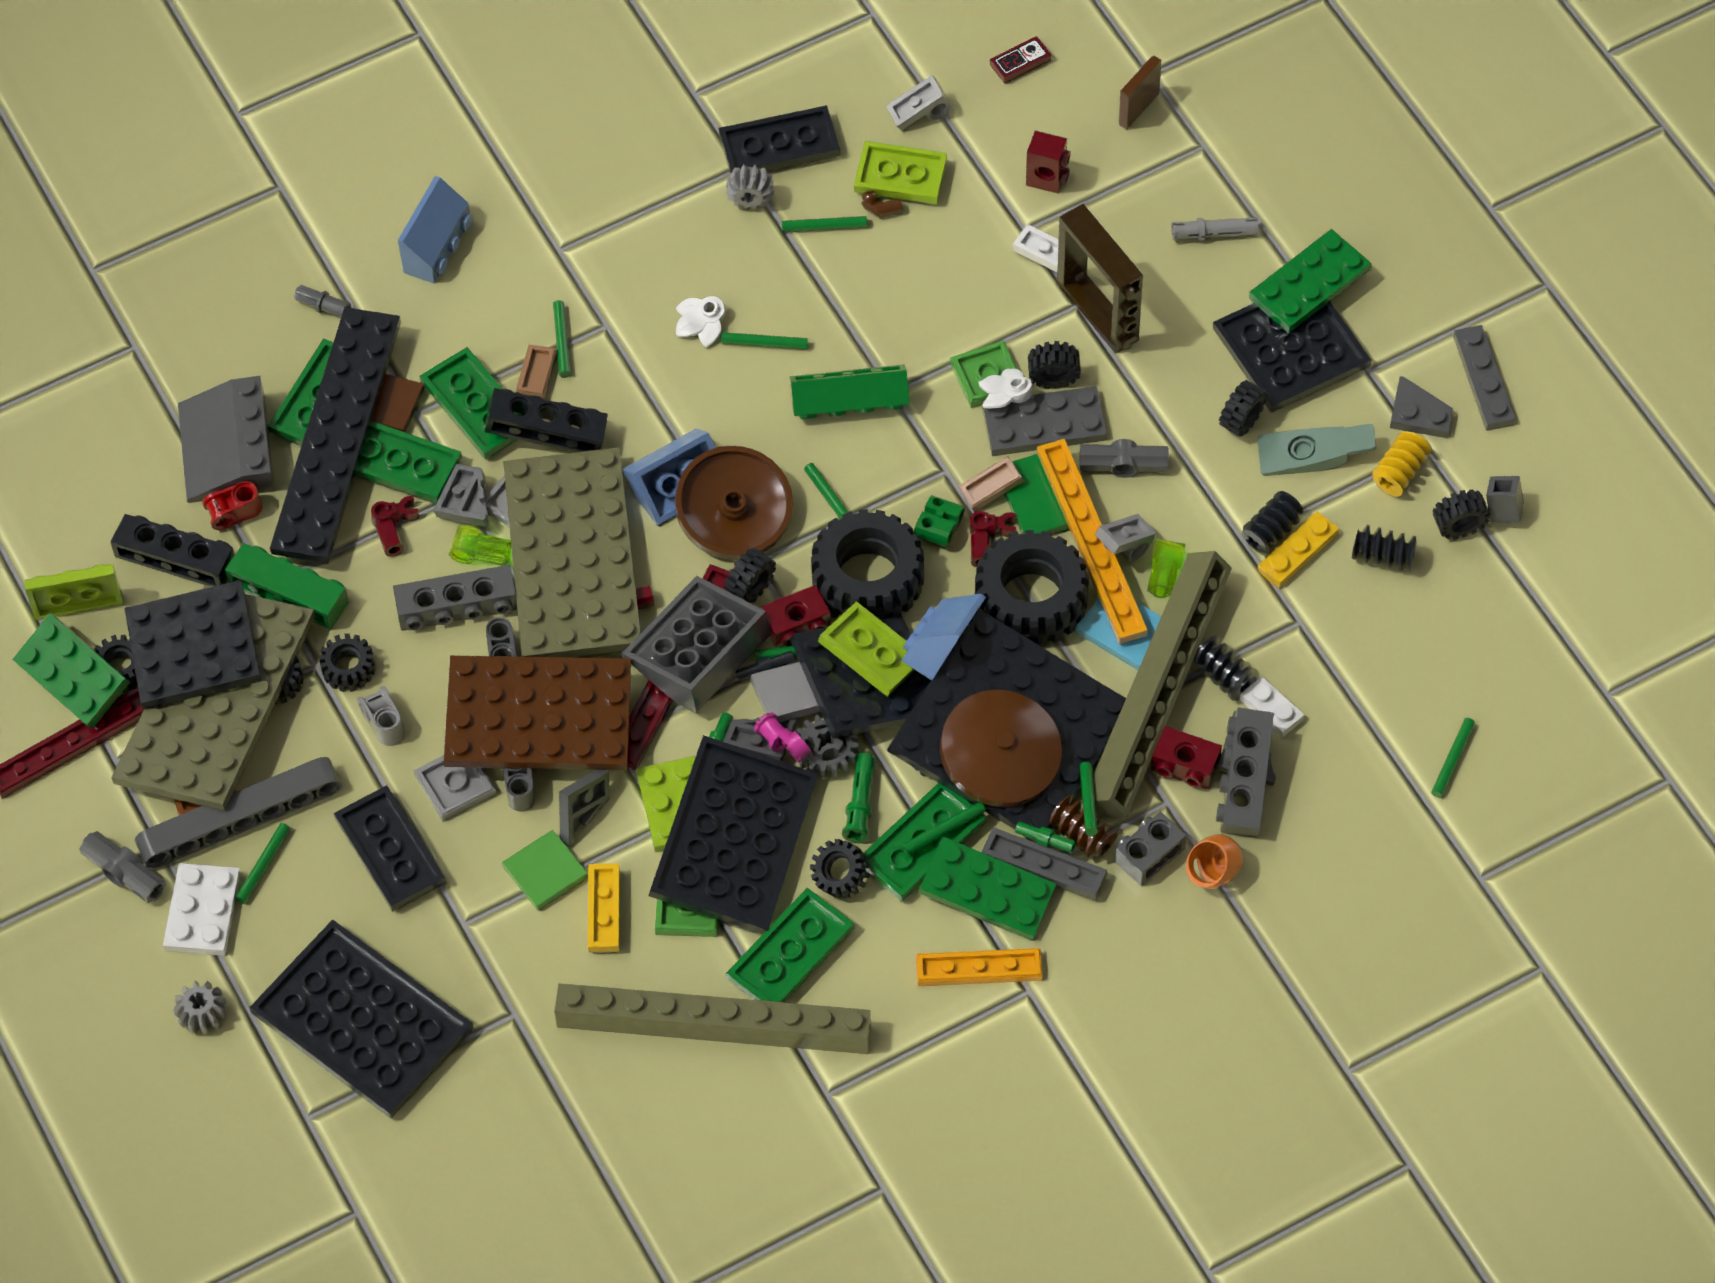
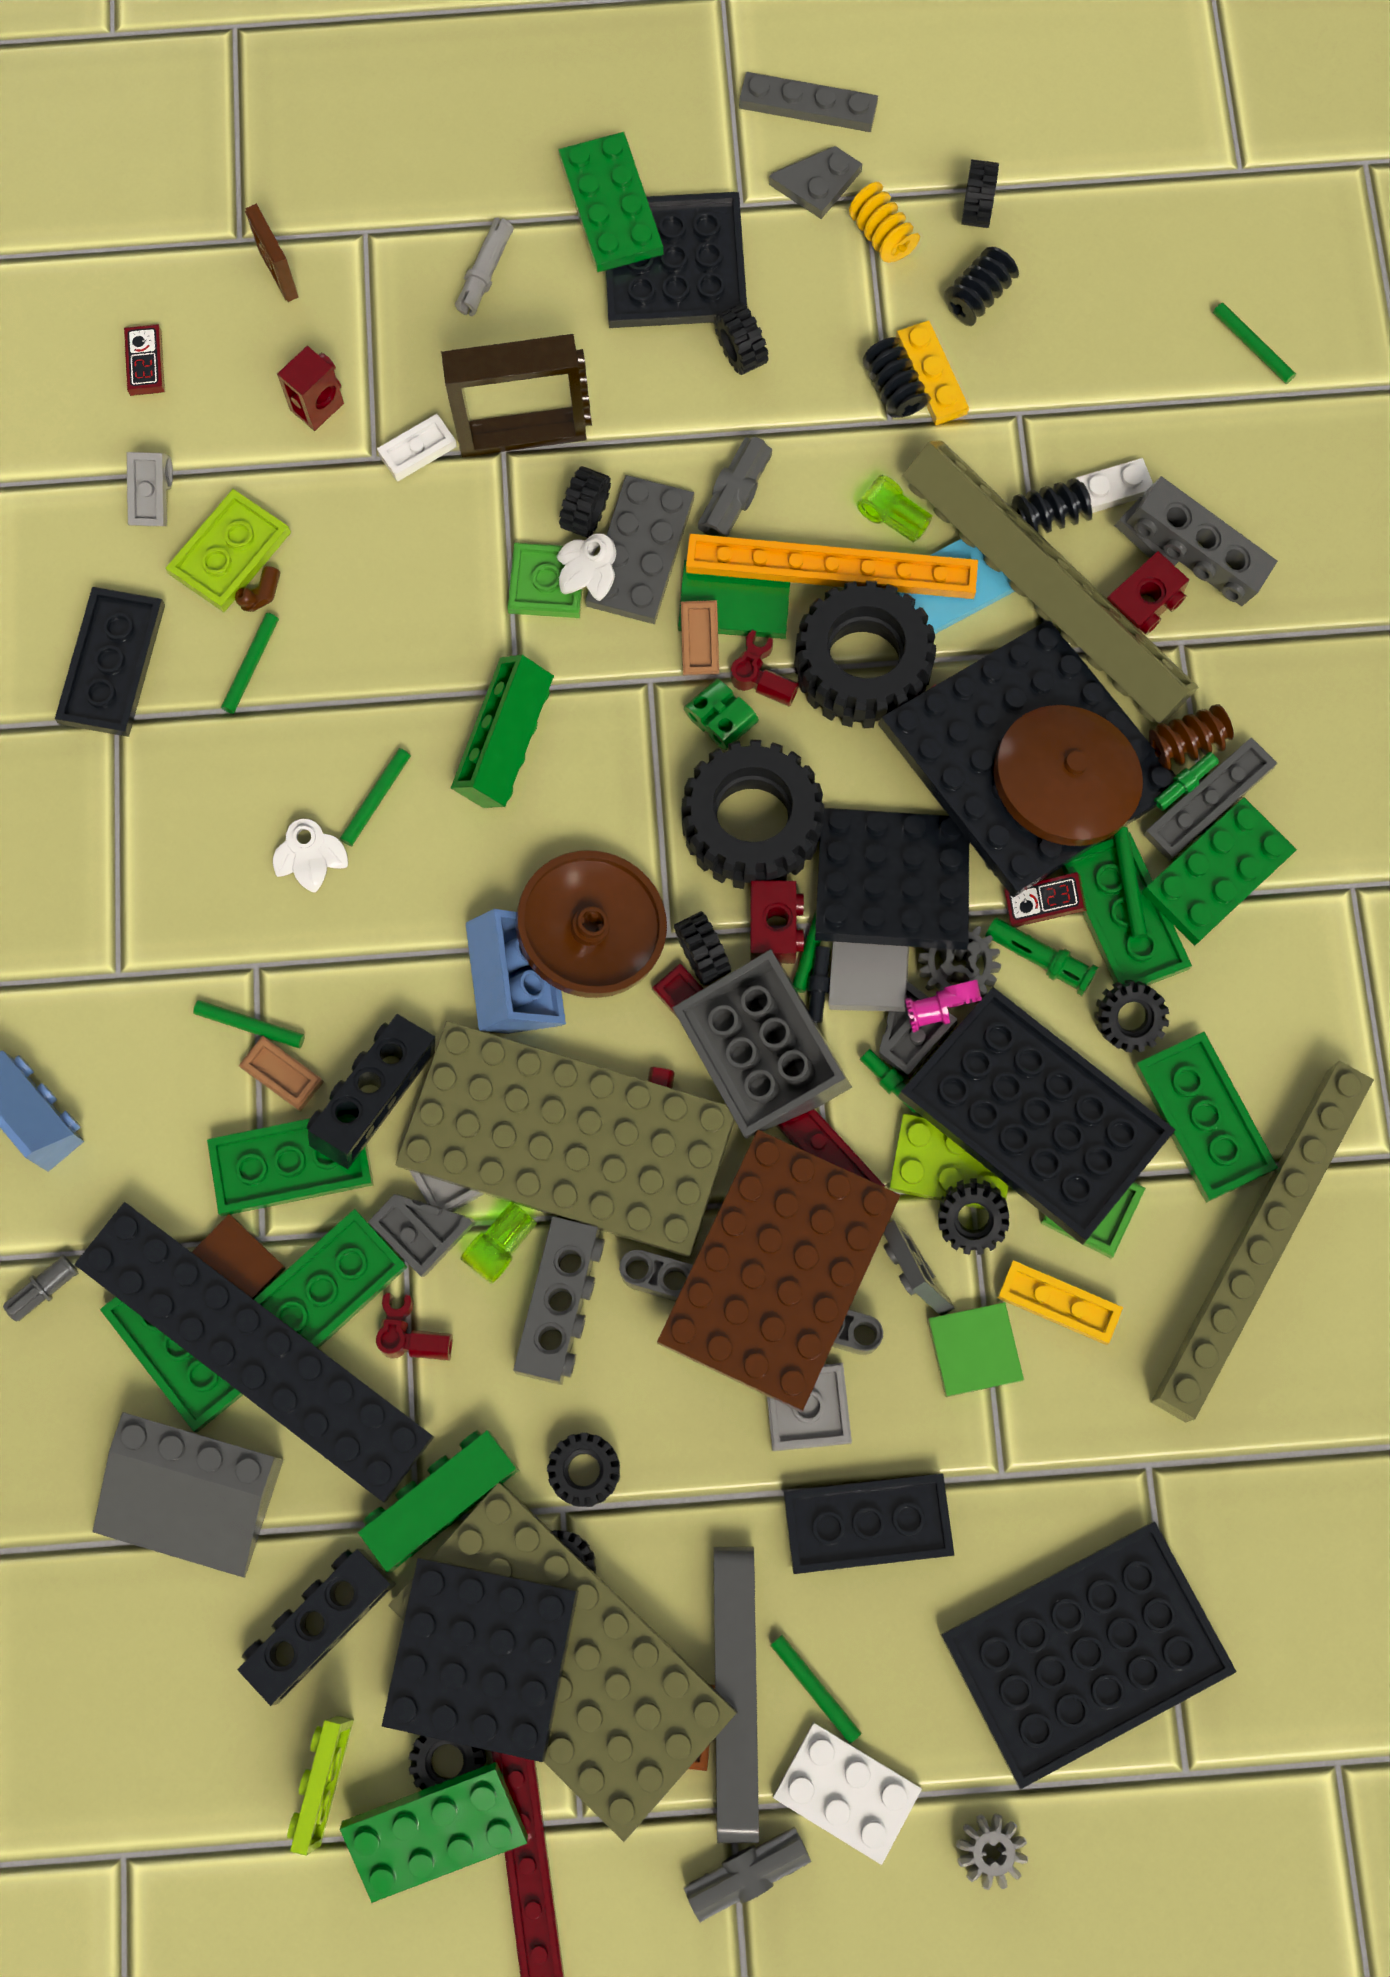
camera: 65 degrees left, 15 degrees up
red piece [202,481,263,530] -> none
light grey piece [357,686,404,746] -> none
light grey gear [726,164,774,210] -> none
green bar [804,463,849,519] -> none
lime plate [818,601,915,697] -> none
medium blue slope [902,594,986,680] -> none
light orange tile [916,948,1042,986] -> none
green bar [1080,762,1098,836] -> none
light grey plate [1095,514,1157,562] -> none
dark grey brick [1115,811,1186,886] -> none
orange helmet [1186,834,1243,889] -> none
sand green piece [1258,424,1376,476] -> none
dark grey brick [1486,476,1524,523] -> none
none -> black tyre [938,1178,1009,1255]
none -> tile [1005,872,1087,927]

